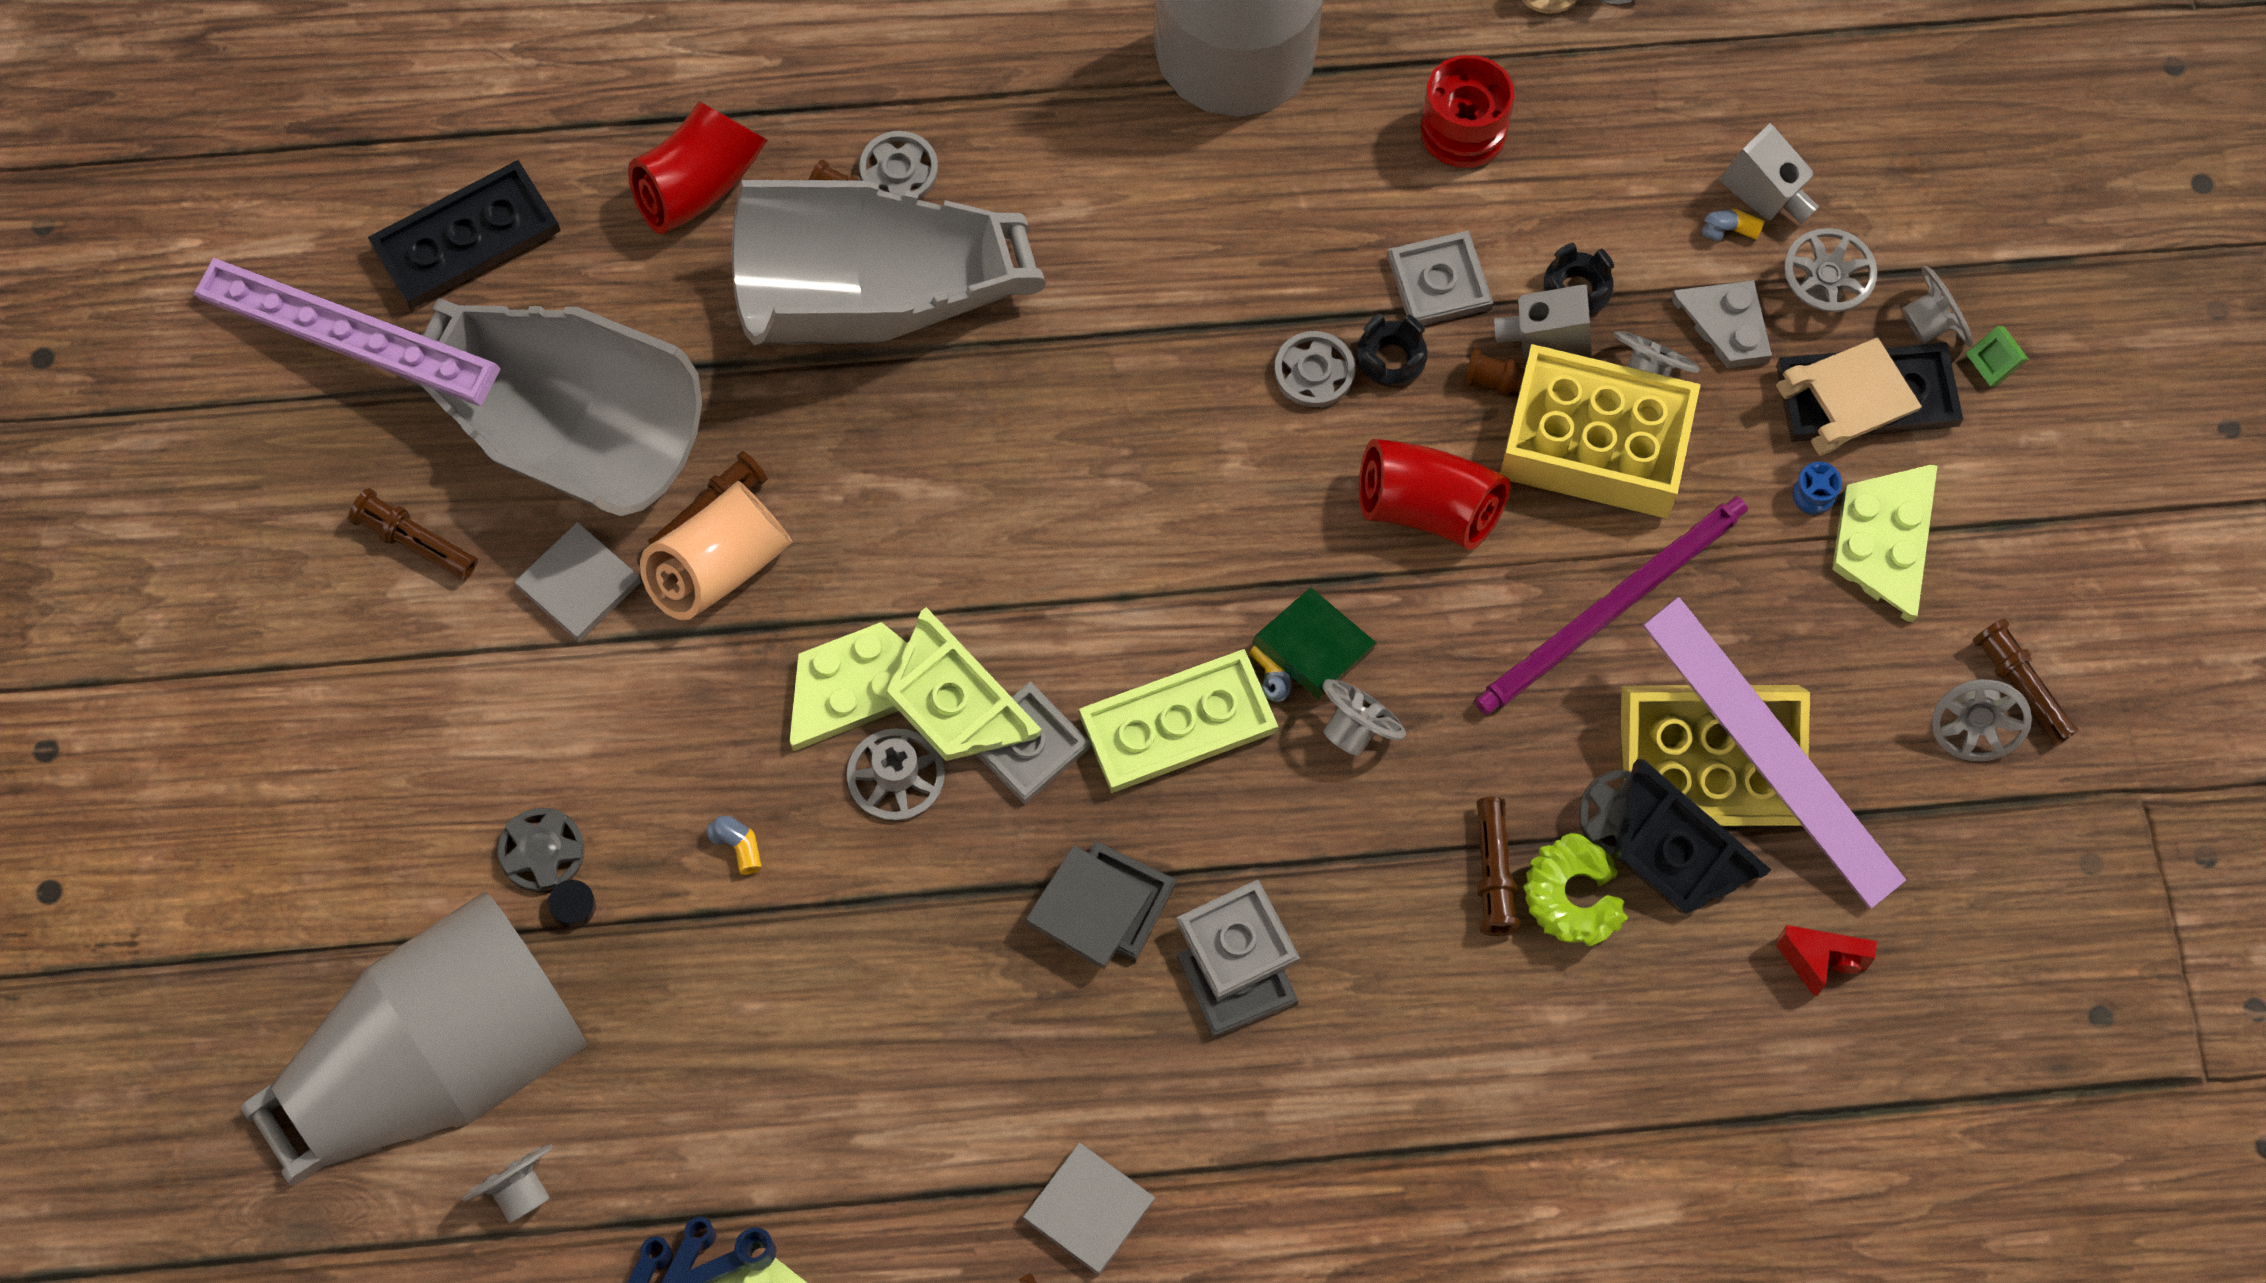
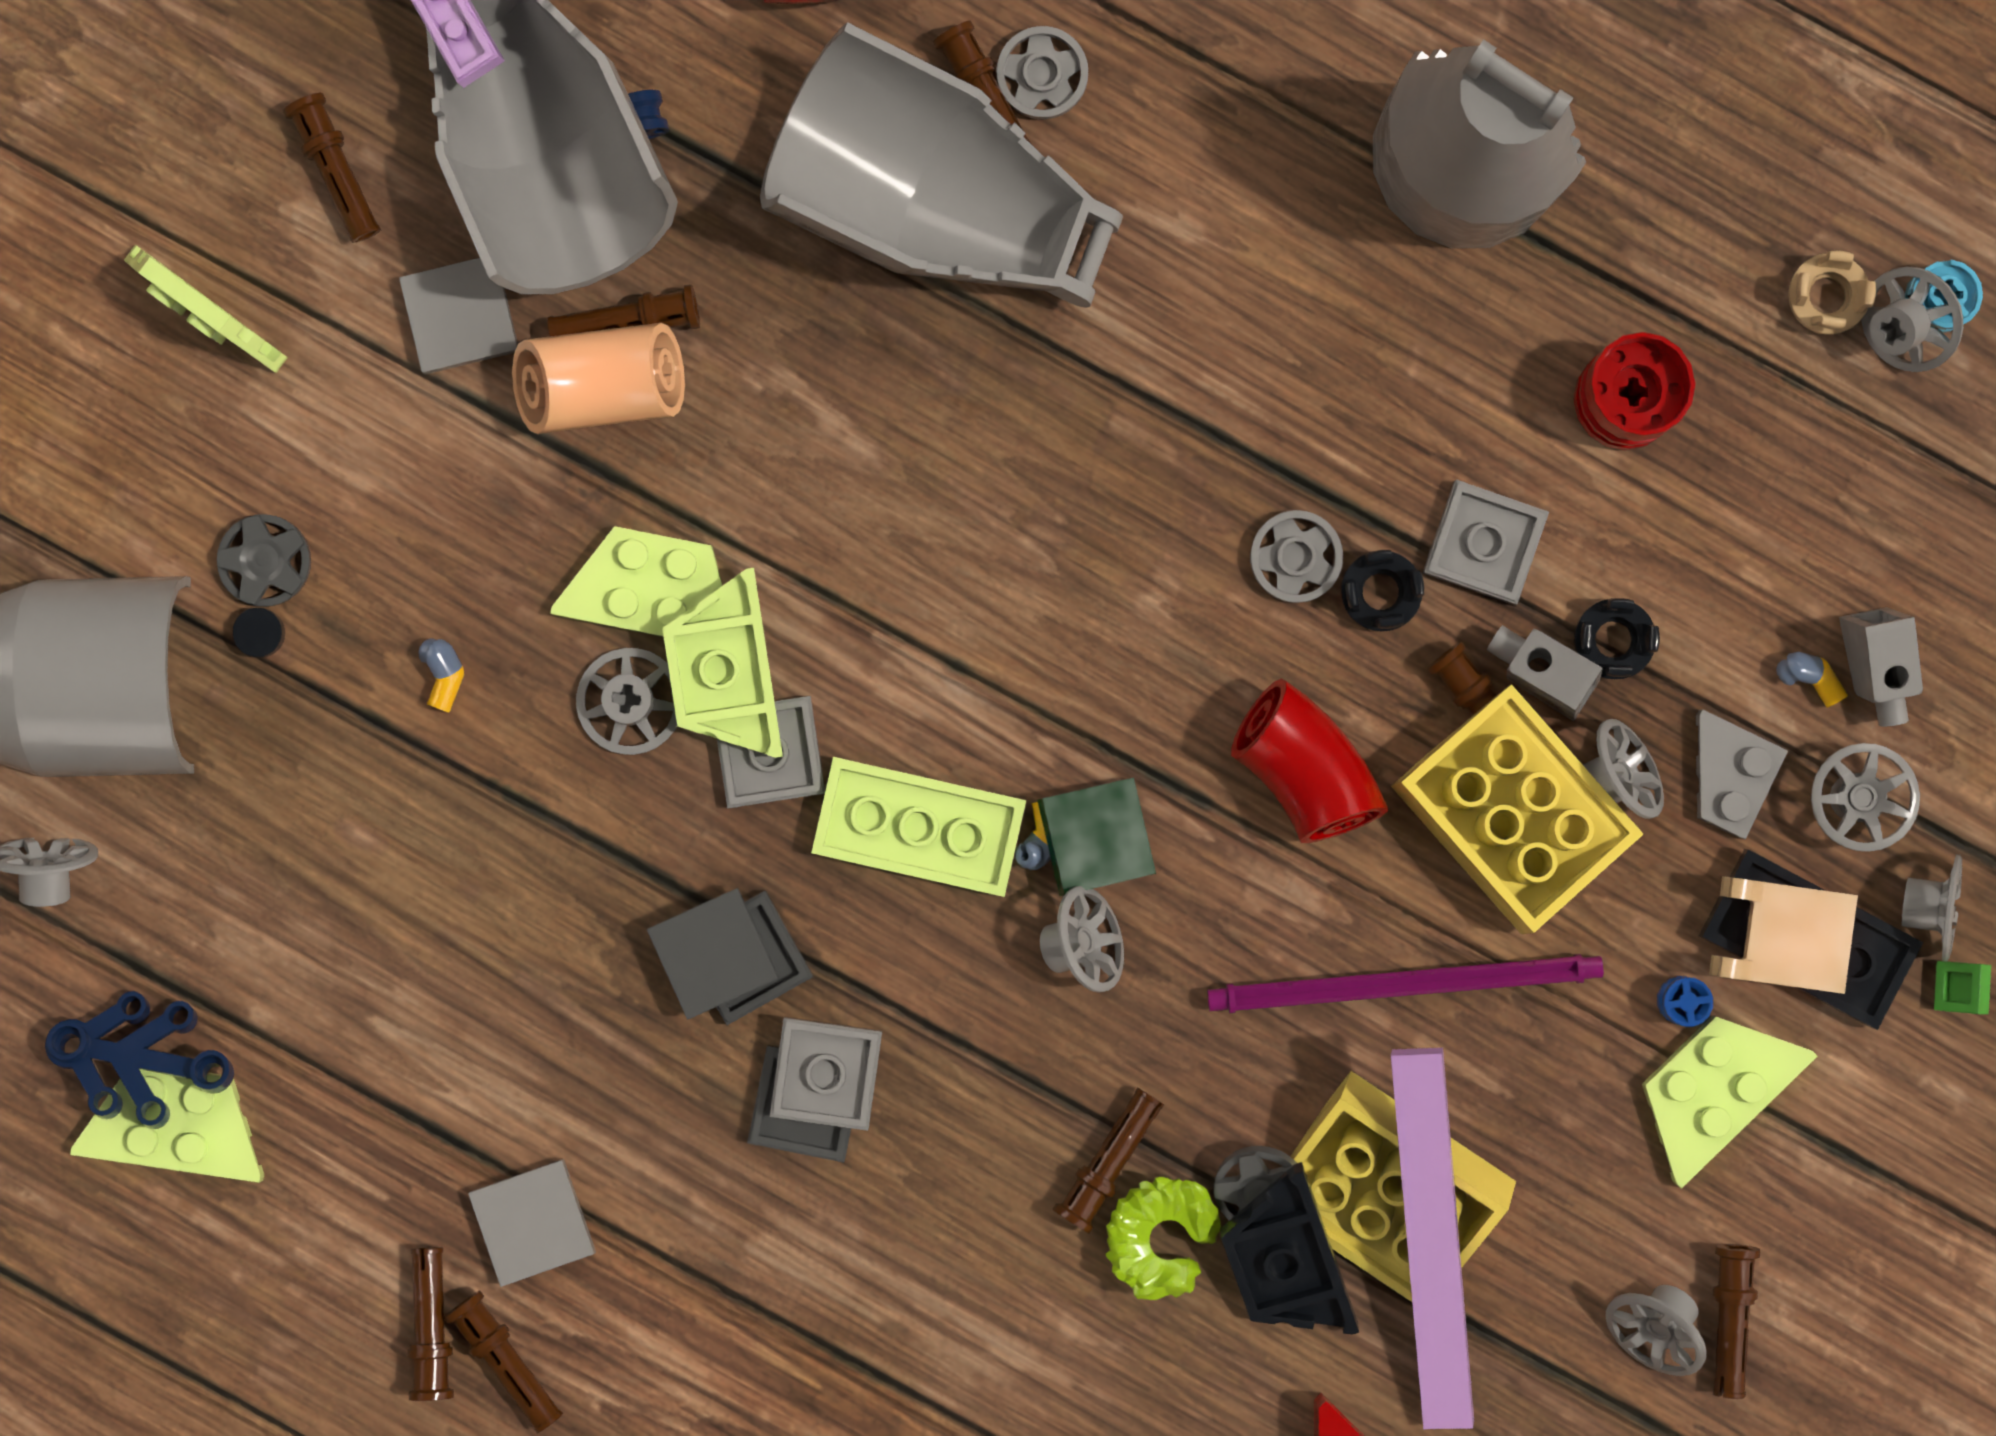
camera: 30 degrees right, 20 degrees up
none -> yellowish green wing [124,245,288,373]

